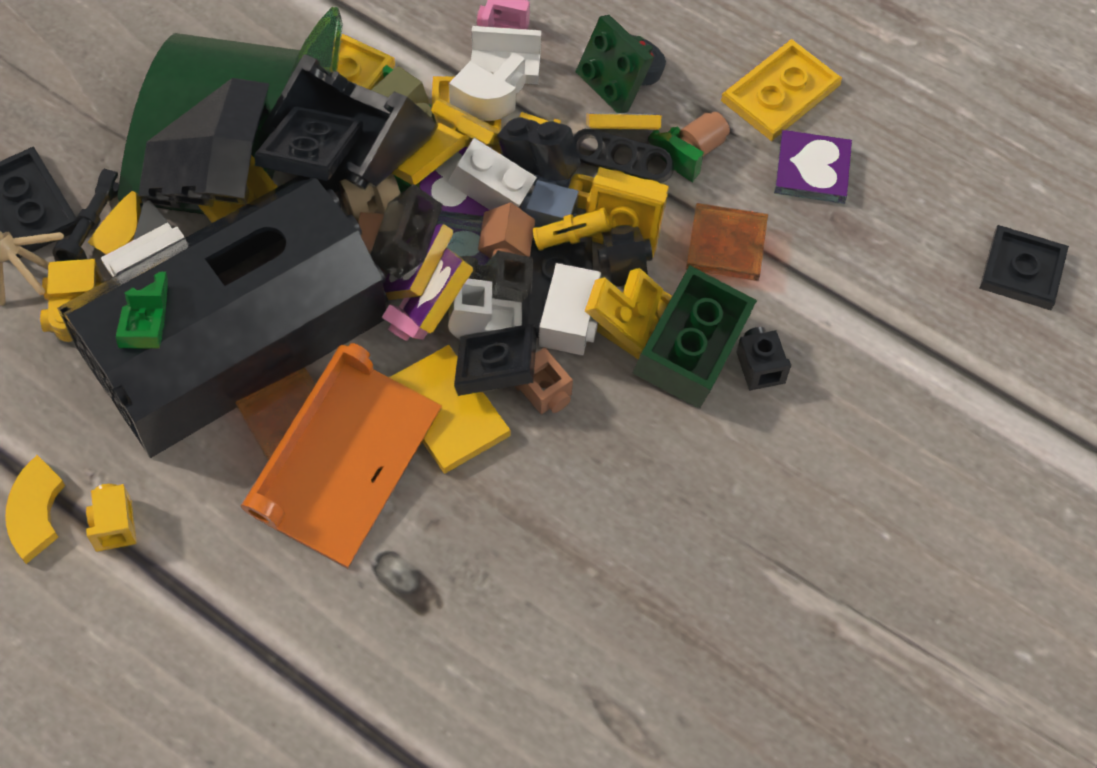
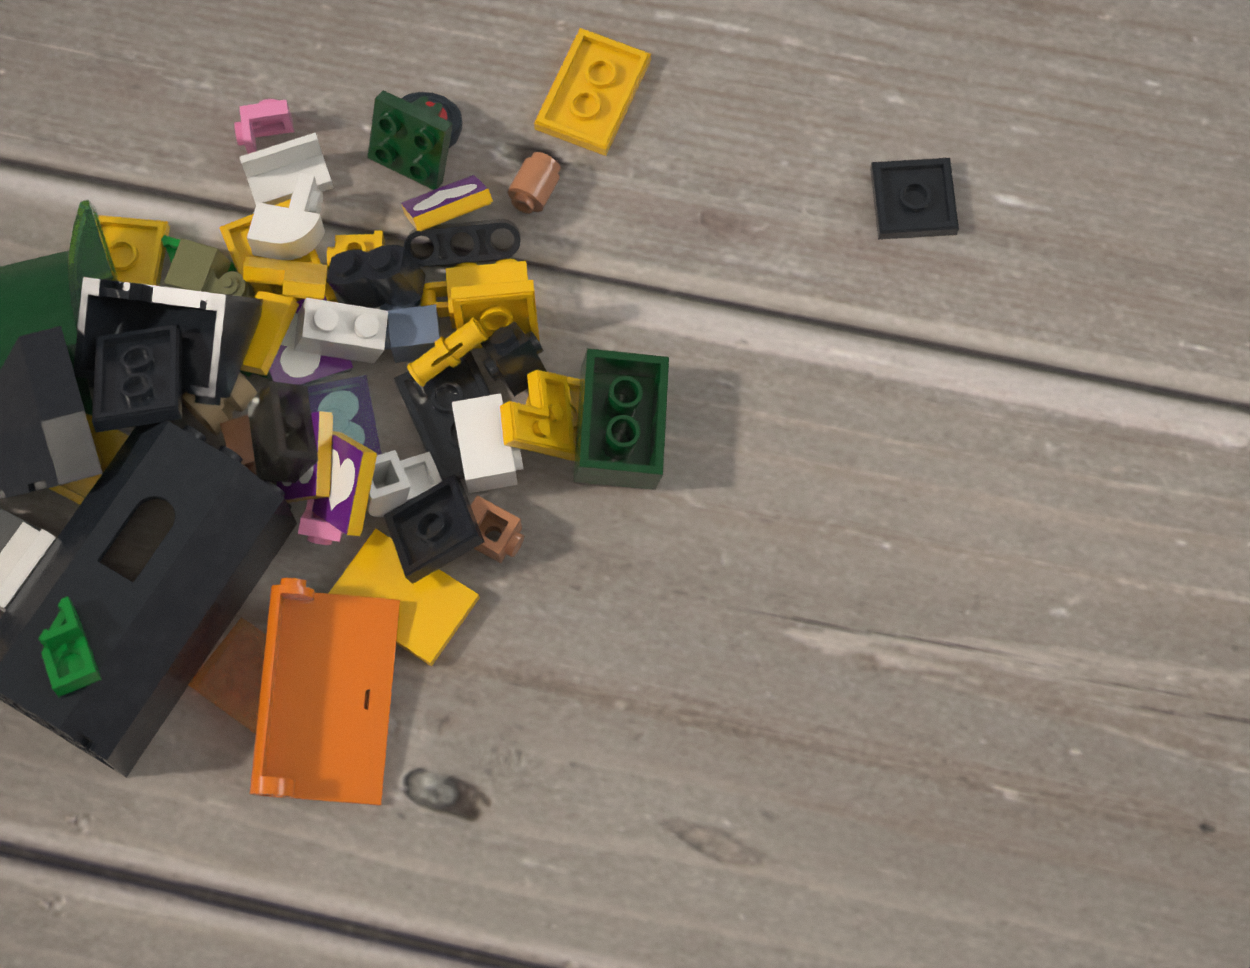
camera: 20 degrees left, 10 degrees up
yellow tile [5,455,66,564] -> none
yellow brick [86,484,137,552] -> none
clear smoke brick [459,250,533,302] -> none
nougat brick [478,202,535,266] -> none
green slope [648,126,704,183] -> none
clear orange tile [686,203,768,281] -> none
black brick [736,327,791,391] -> none
tile [774,130,852,204] -> none

